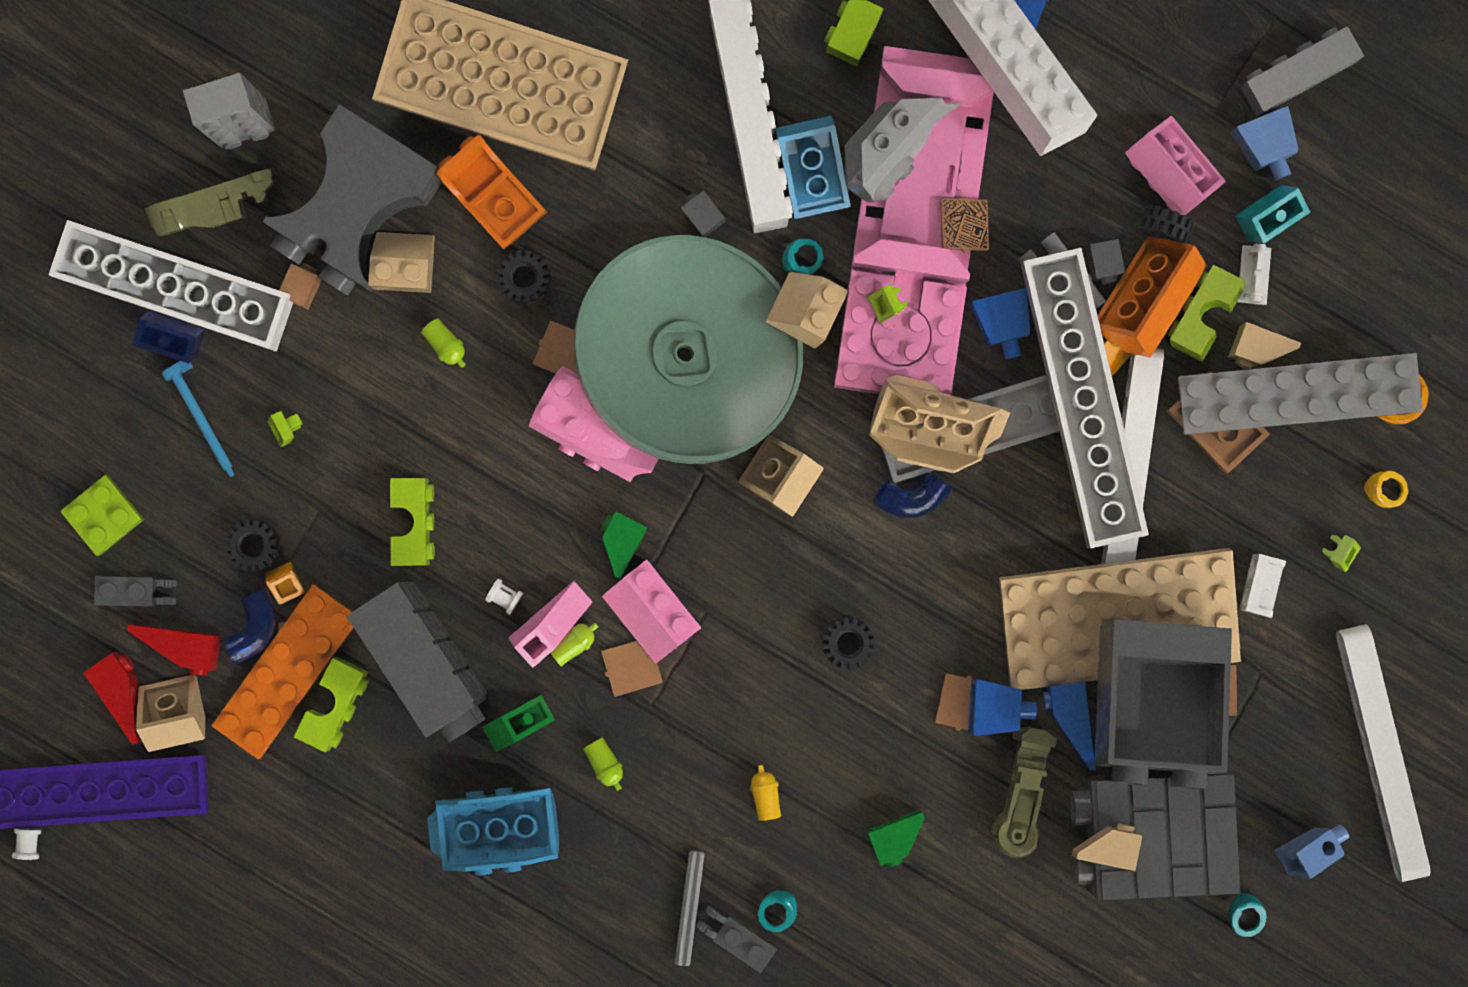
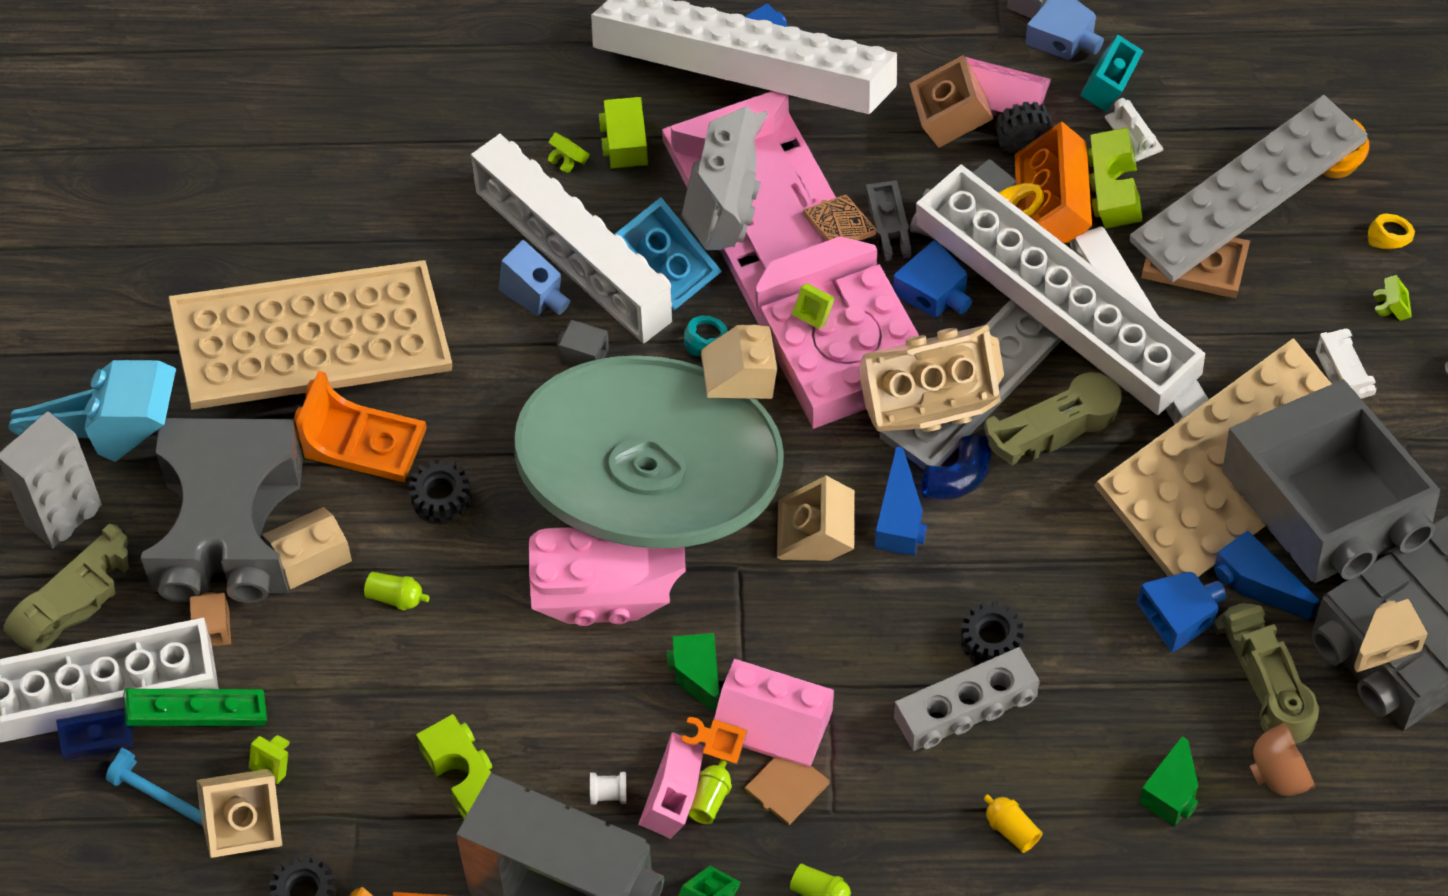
camera: 30 degrees left, 30 degrees down
medium nougat piece [533,320,577,374] -> none
medium nougat piece [935,673,972,731] -> none
tan slope [1228,322,1301,370] -> none
none -> medium azure slope [8,360,176,462]
none -> green tile [123,688,267,726]
none -> tan slope [196,769,282,858]
none -> medium blue torso [499,240,571,315]
none -> lime tile [548,132,591,173]
none -> orange plate [681,717,748,764]
none -> dark grey hinge [865,180,912,261]
none -> blue slope [875,446,927,556]
none -> light grey brick [894,647,1040,751]
none -> medium nougat slope [909,55,993,148]
none -> olive piece [984,372,1121,465]
none -> yellow piece [999,183,1044,216]
none -> nougat cylinder [1250,723,1315,796]

